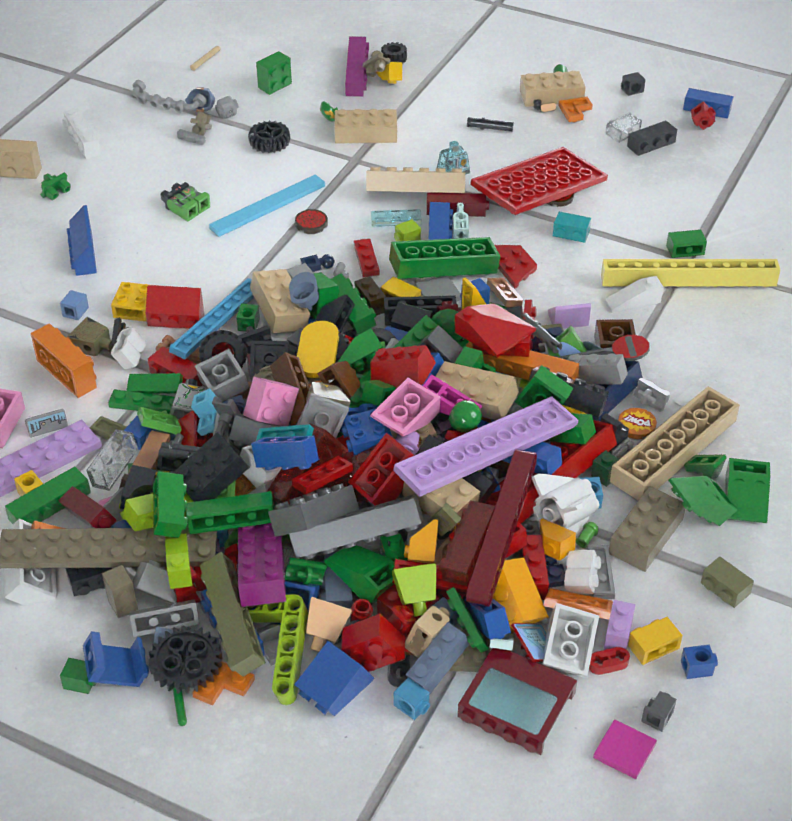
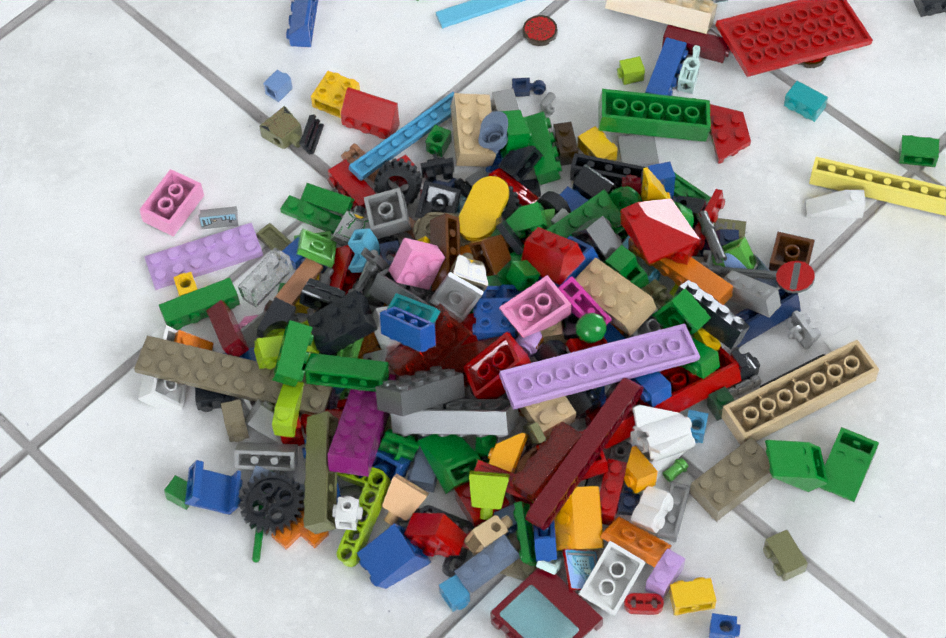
camera: 20 degrees right, 15 degrees up
orange brick [30,323,97,398] -> none
white brick [111,326,146,370] -> none
red plate [292,456,353,495] -> none
red brick [350,599,373,622] -> none
red plate [354,239,380,277] -> none
clear light blue plate [371,209,422,227] -> none
red bracket [388,605,417,636] -> none
nougat plate [487,278,523,308] -> none
lavender slope [548,303,591,328] -> none
tile [618,408,657,439] -> none
green slope [684,454,727,480] -> none
none -> white brick [332,496,363,530]
none -> black tile [496,216,524,255]

